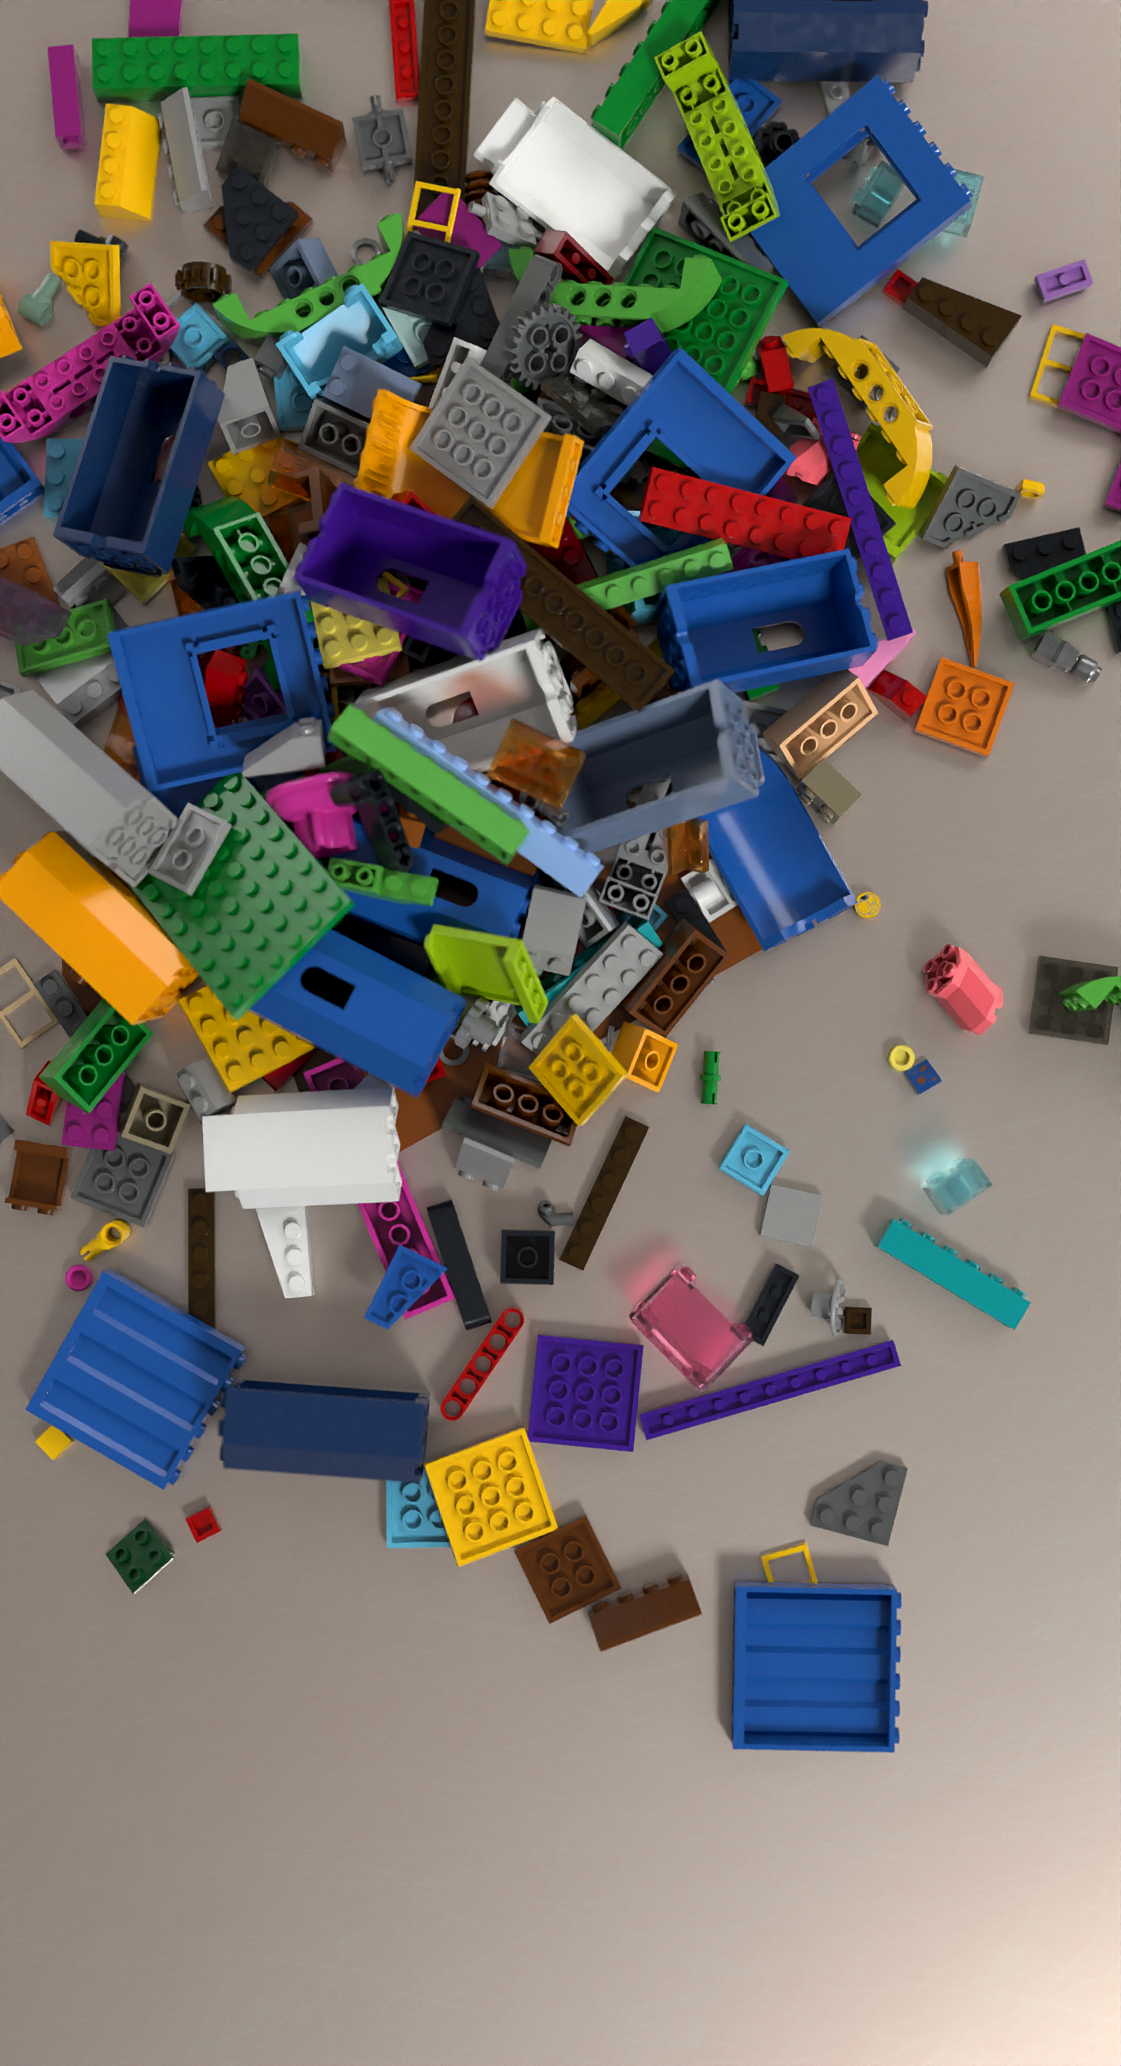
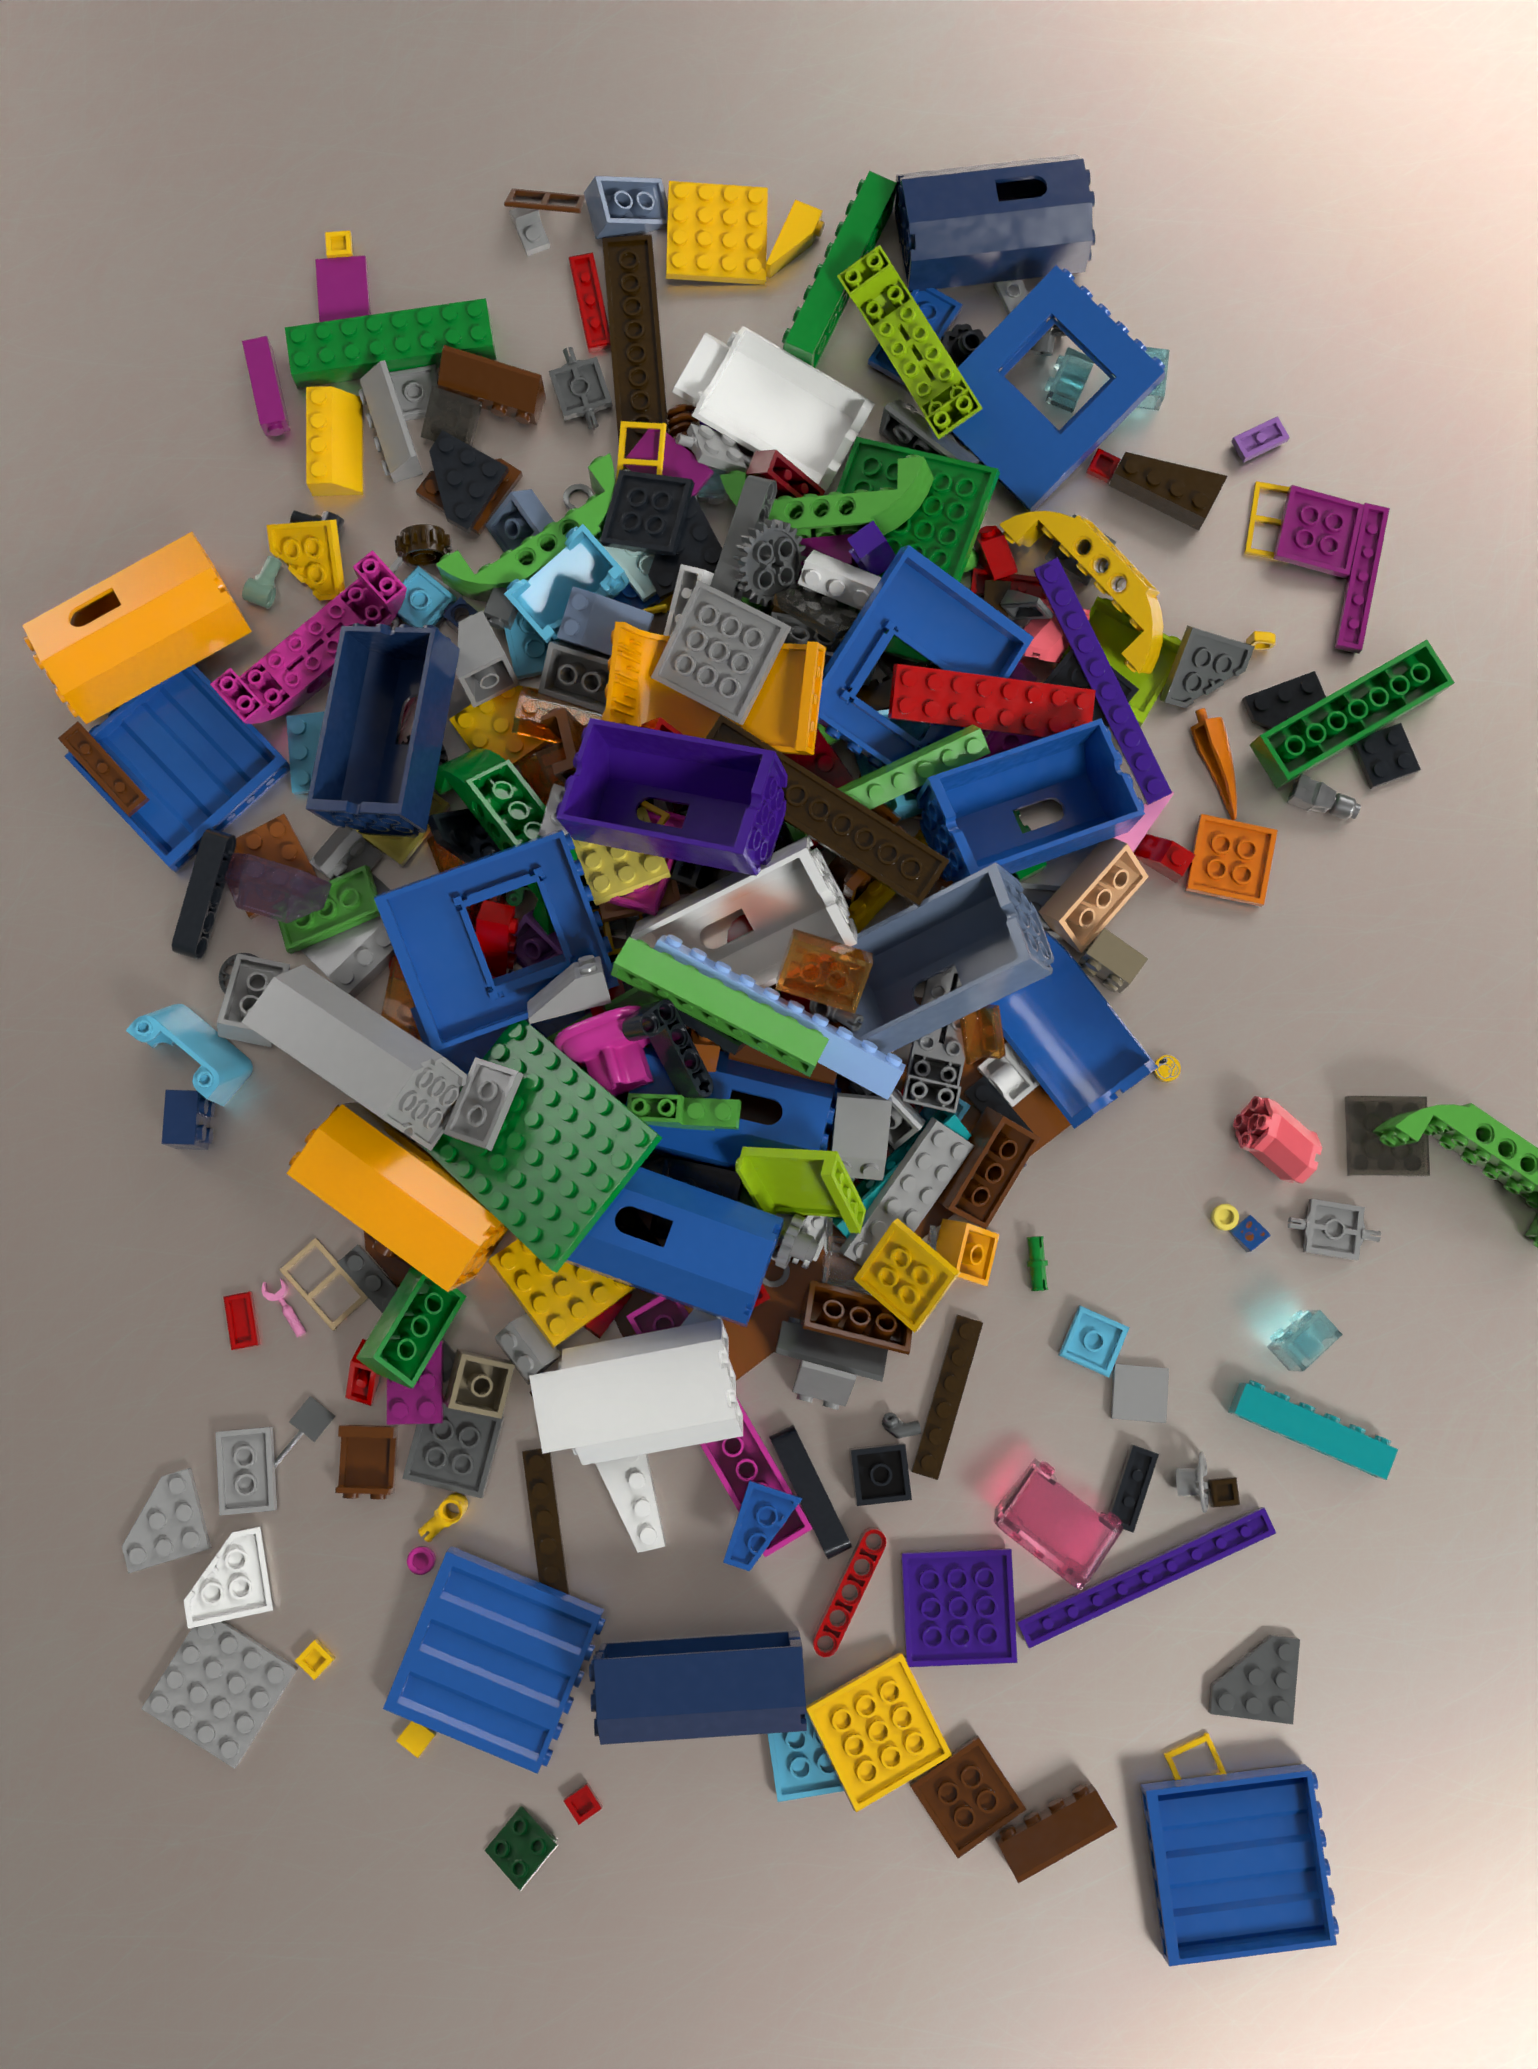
camera: 10 degrees left, 5 degrees down
none -> light grey plate [1288,1199,1381,1260]

